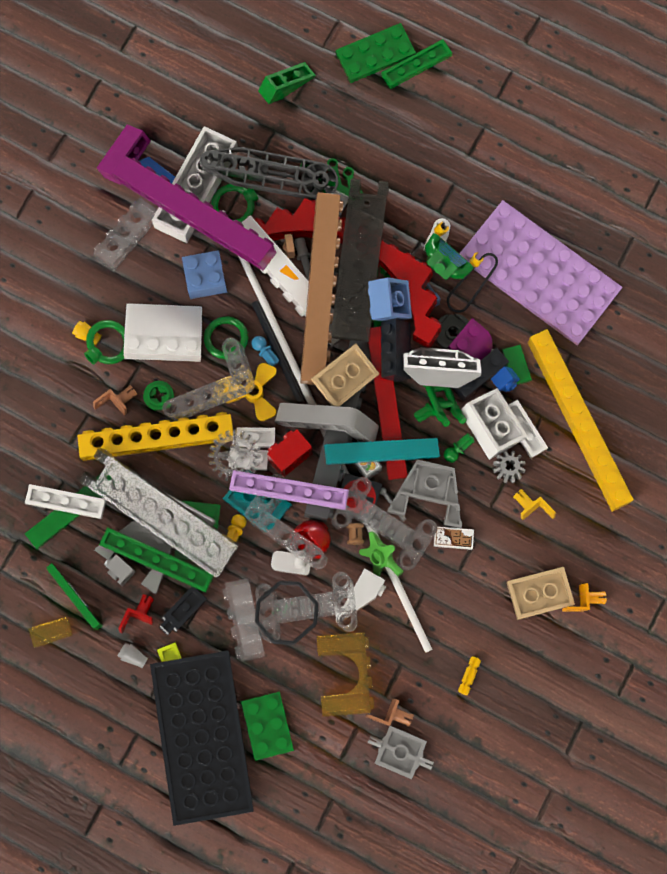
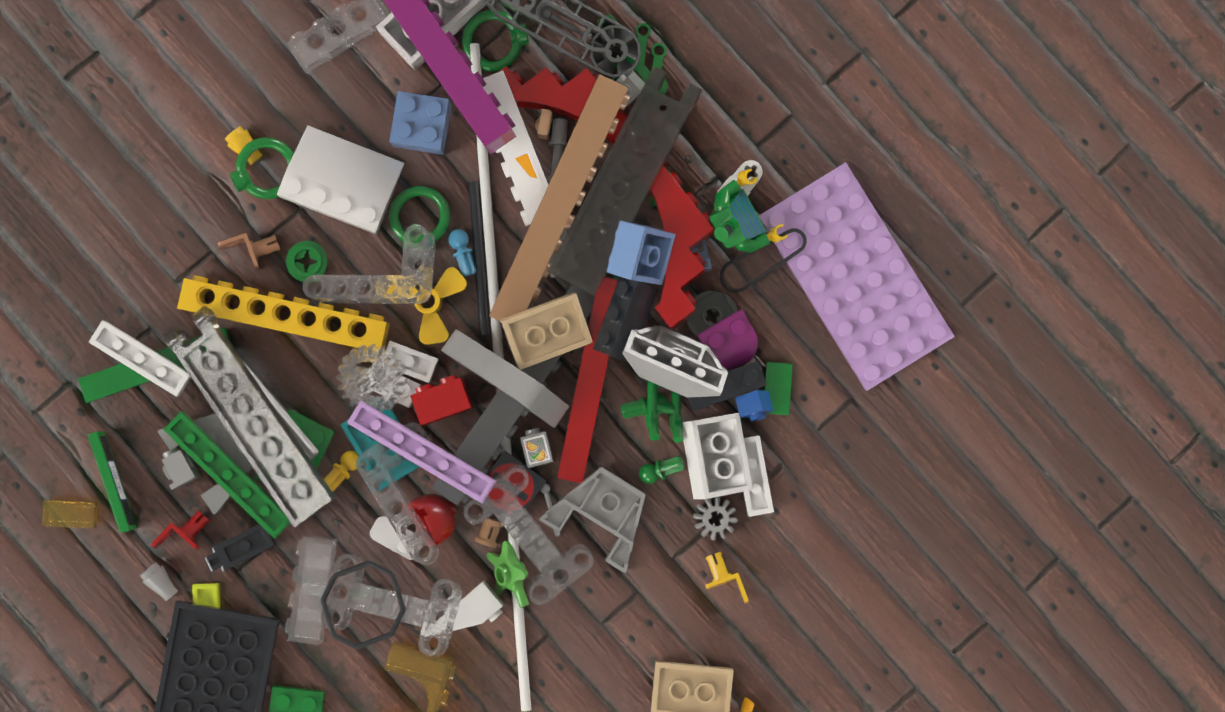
camera: 20 degrees right, 10 degrees up
teal tile [324,438,440,465] -> none
tile [433,526,474,550] -> none
yellow brick [528,329,634,512] -> none

